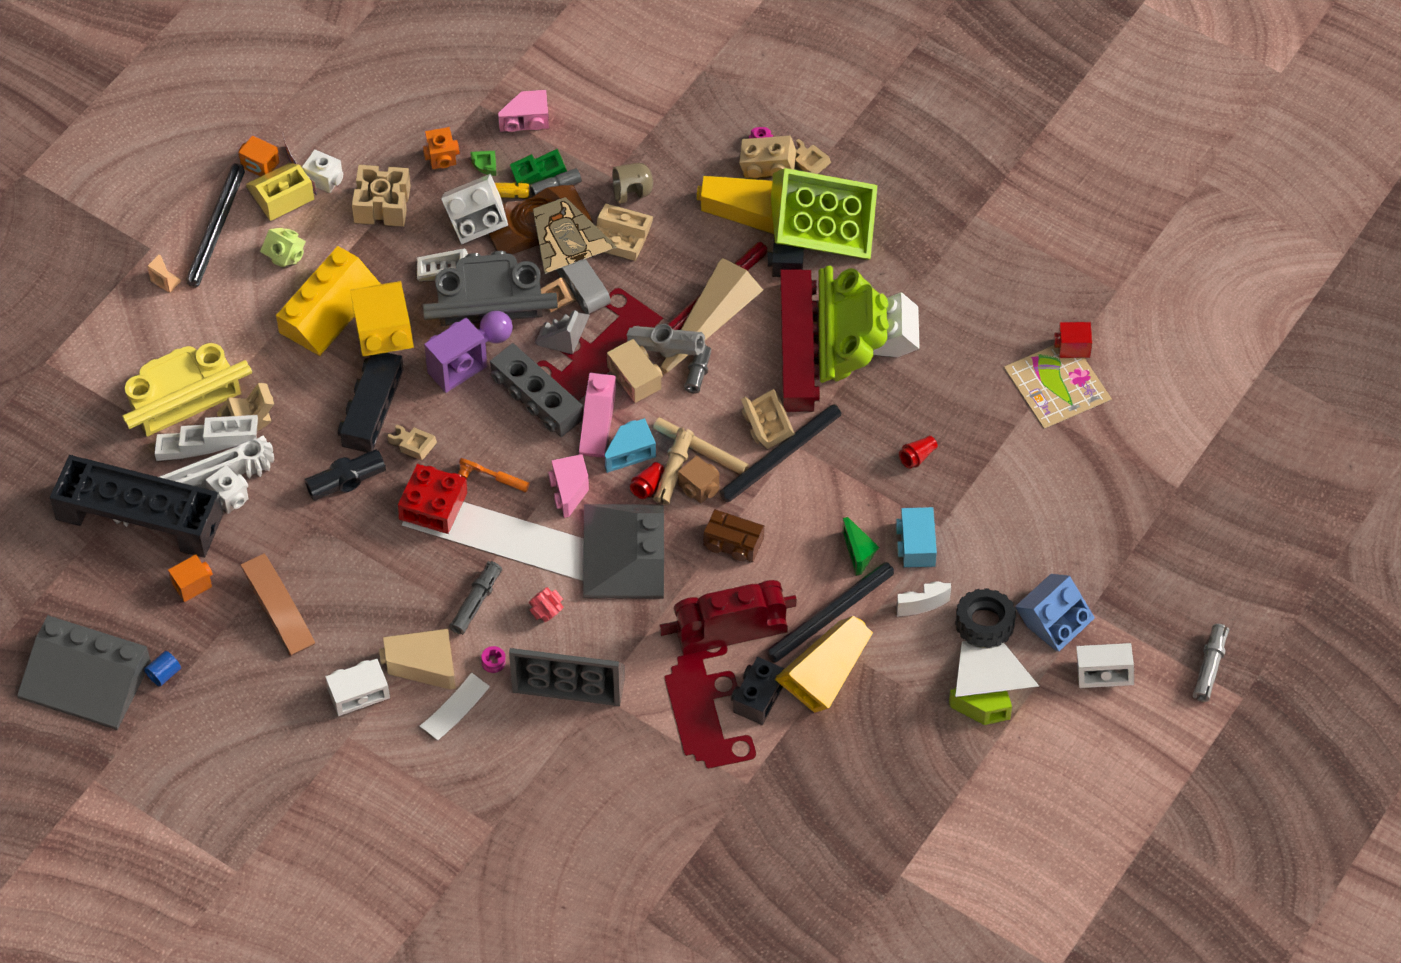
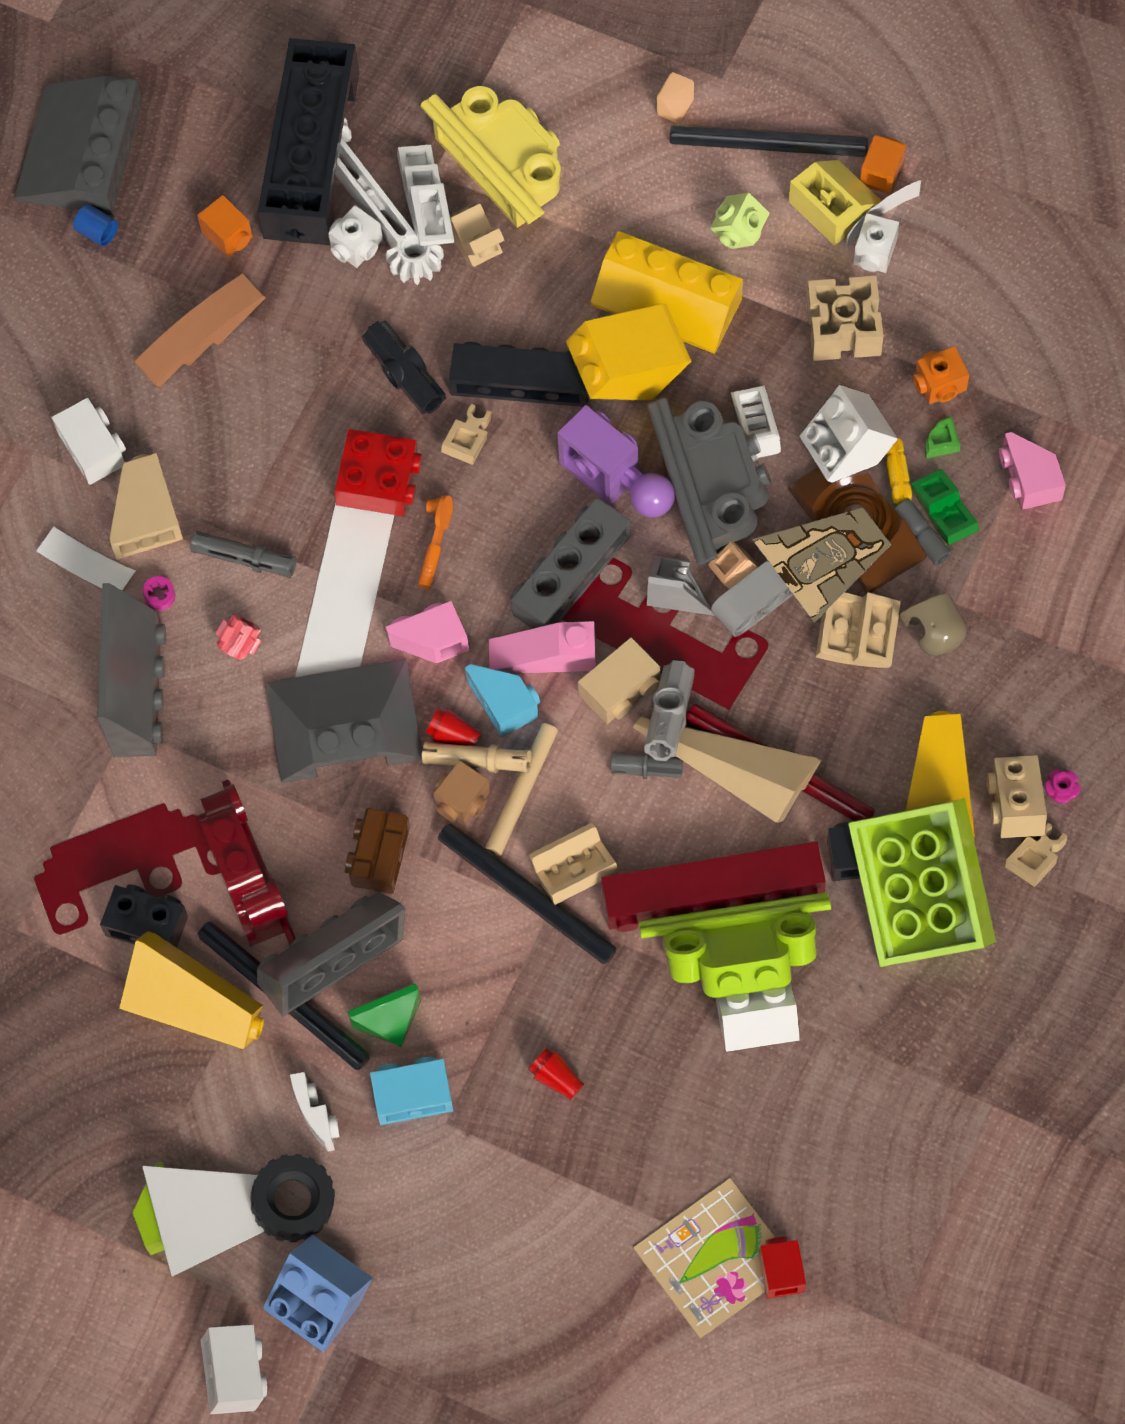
camera: 85 degrees right, 10 degrees up
none -> dark grey slope [257,892,405,1017]

